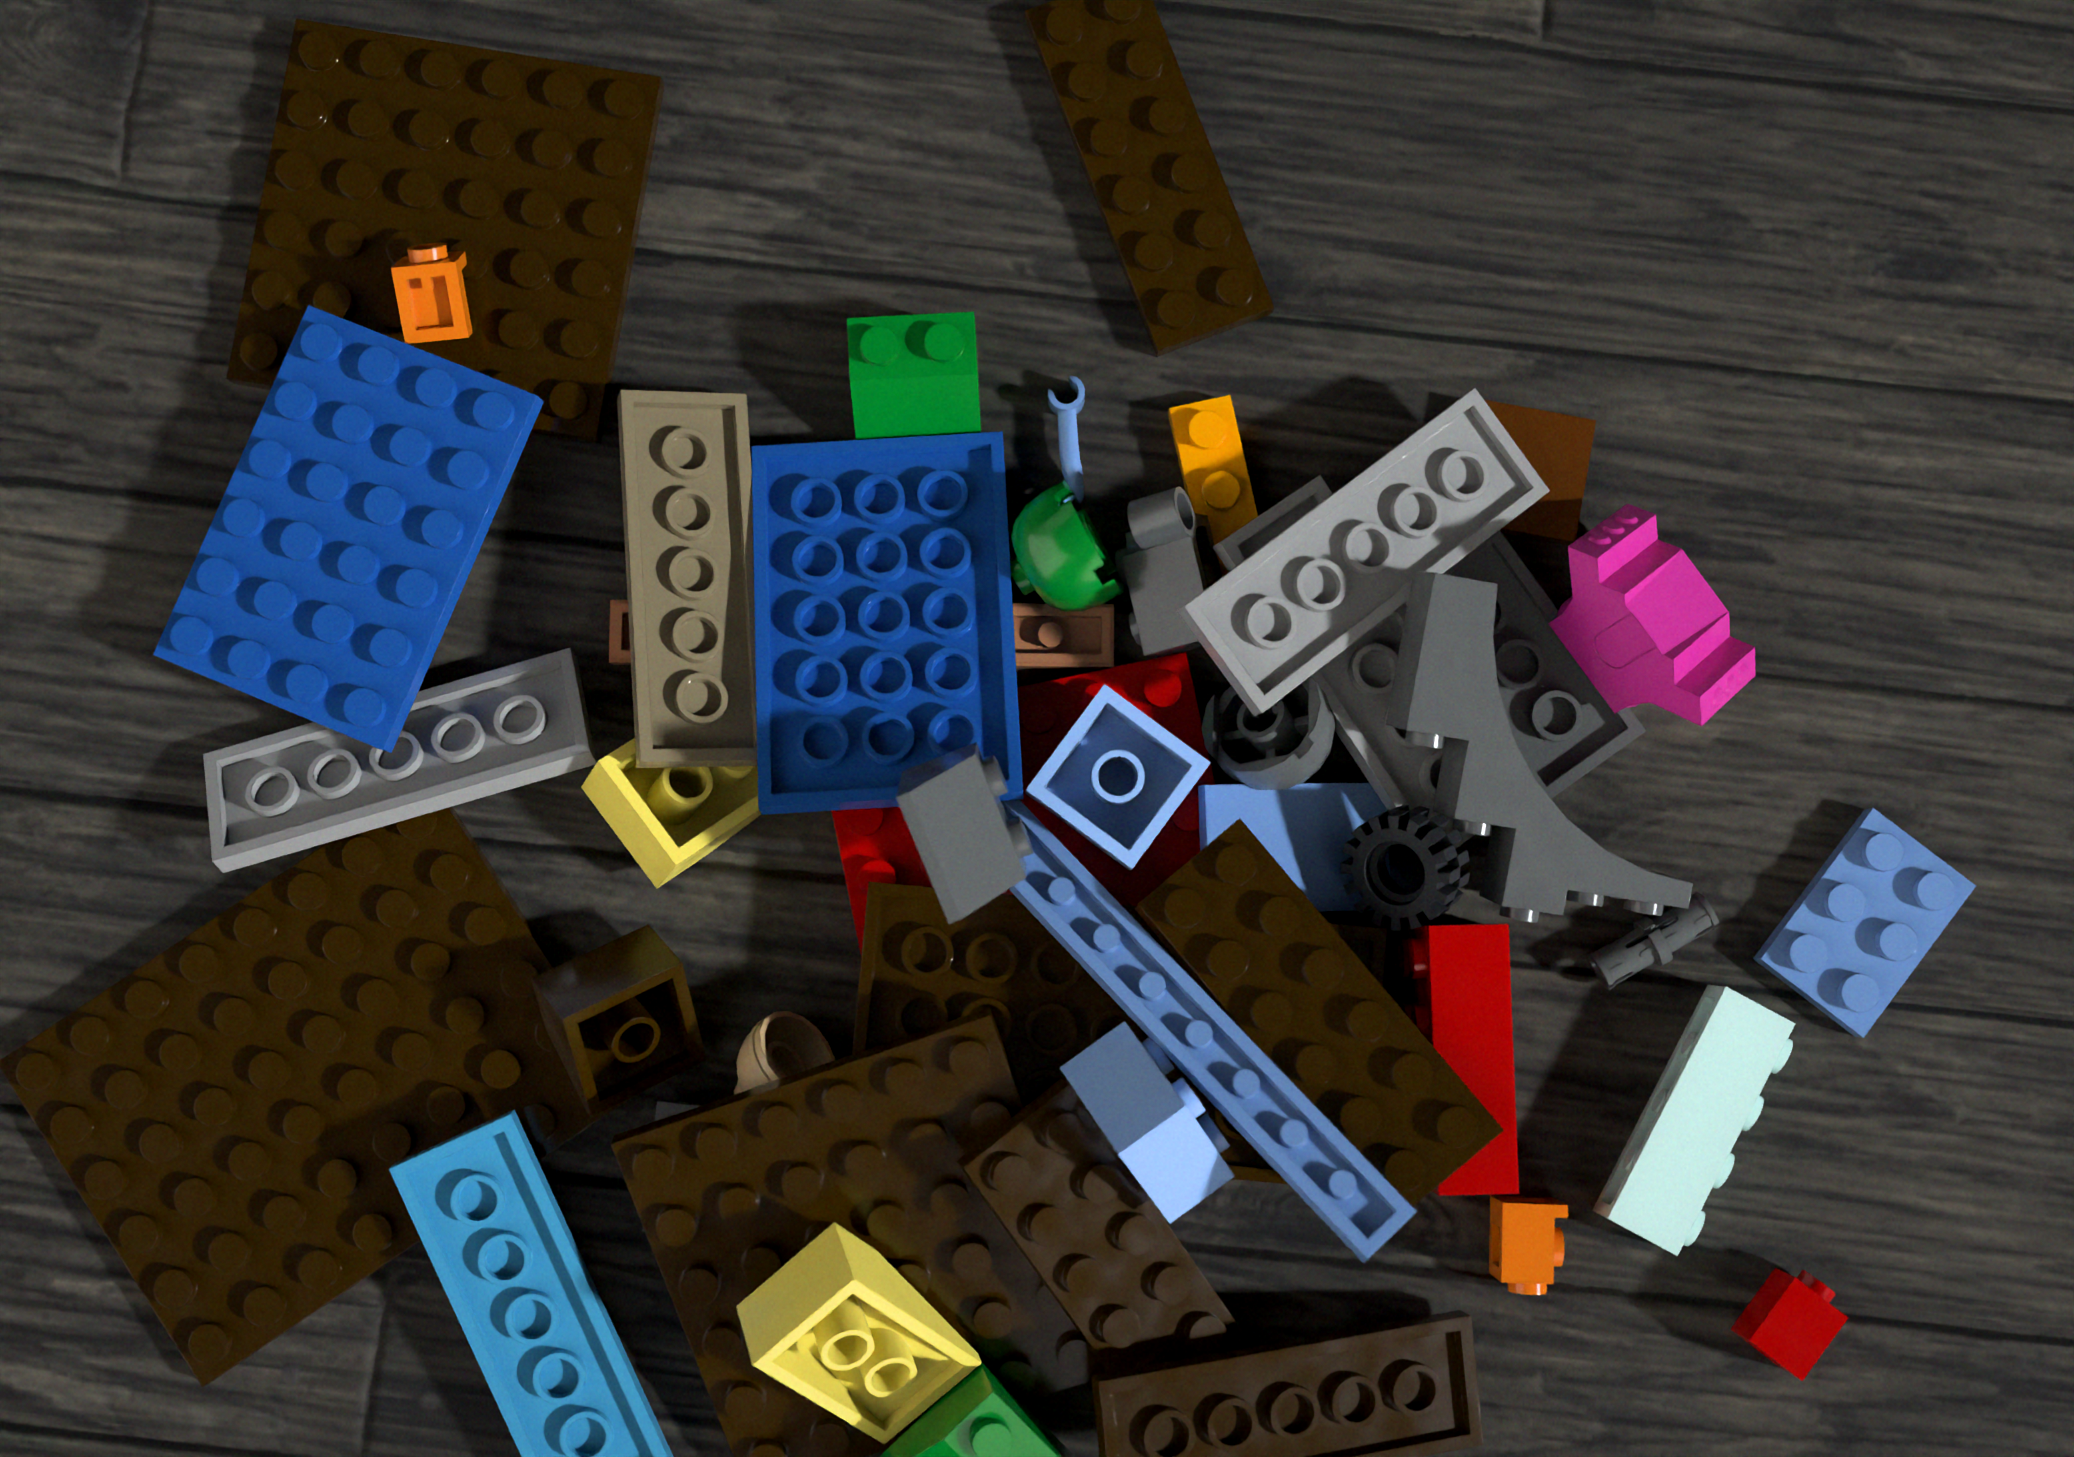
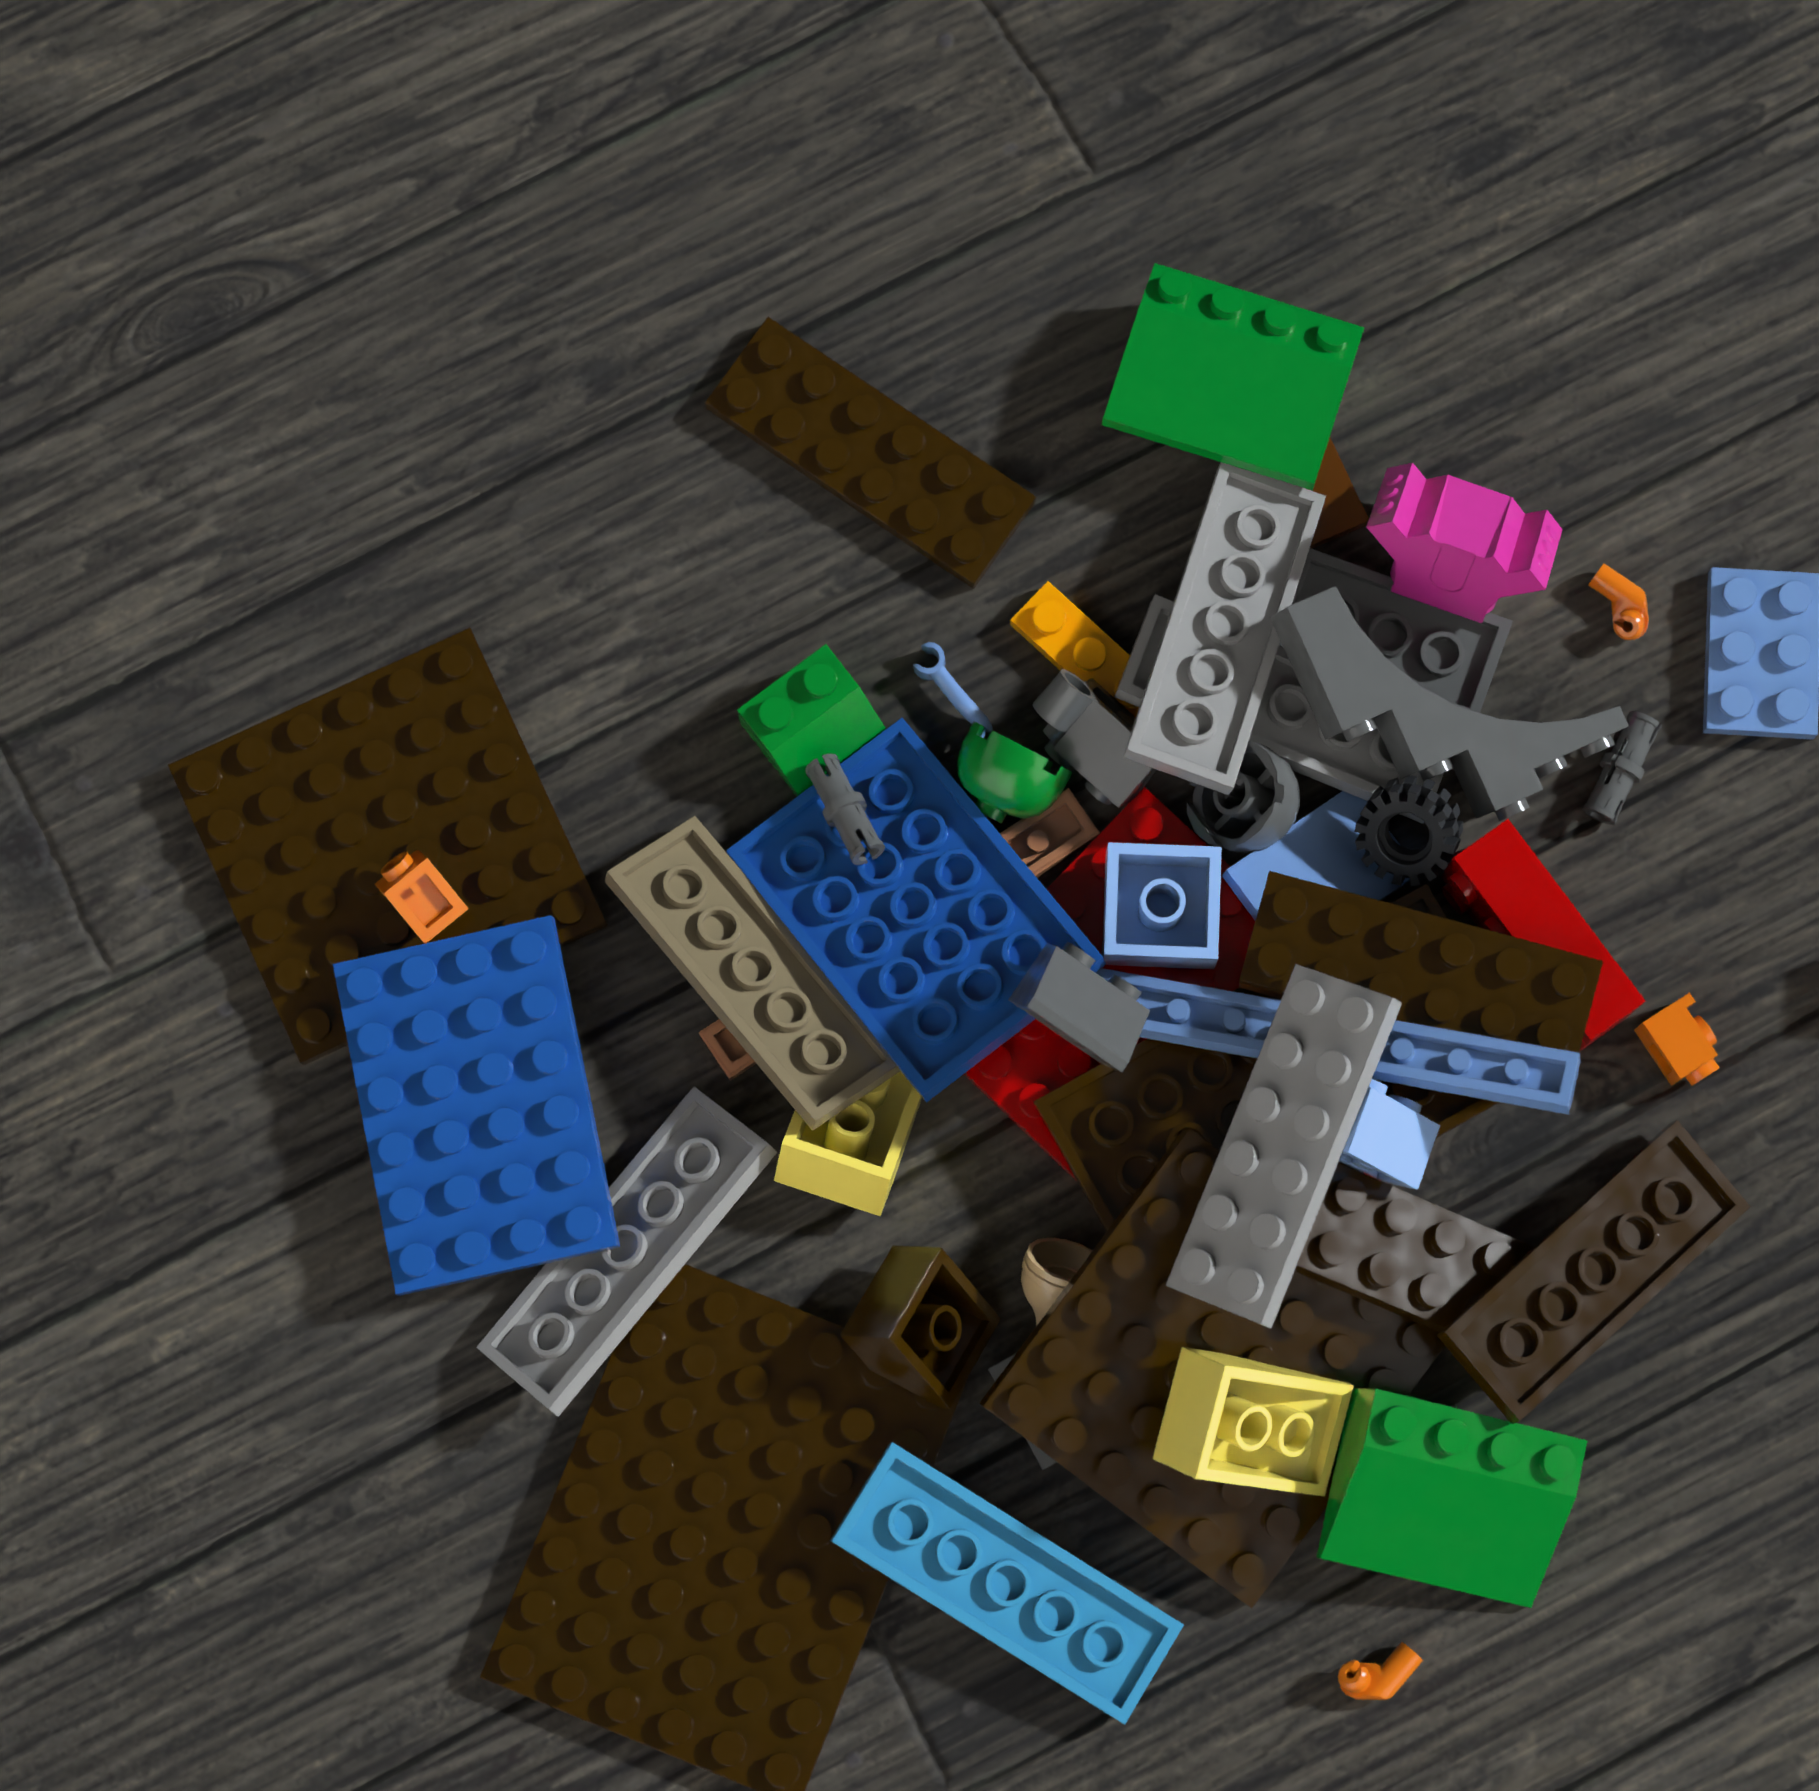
camera: 30 degrees left, 5 degrees down
light aqua brick [1592,985,1795,1256] -> none
none -> dark grey pin [805,753,885,865]
none -> green slope [1101,263,1365,491]
none -> light grey plate [1166,964,1402,1328]
none -> orange arm [1588,563,1649,640]

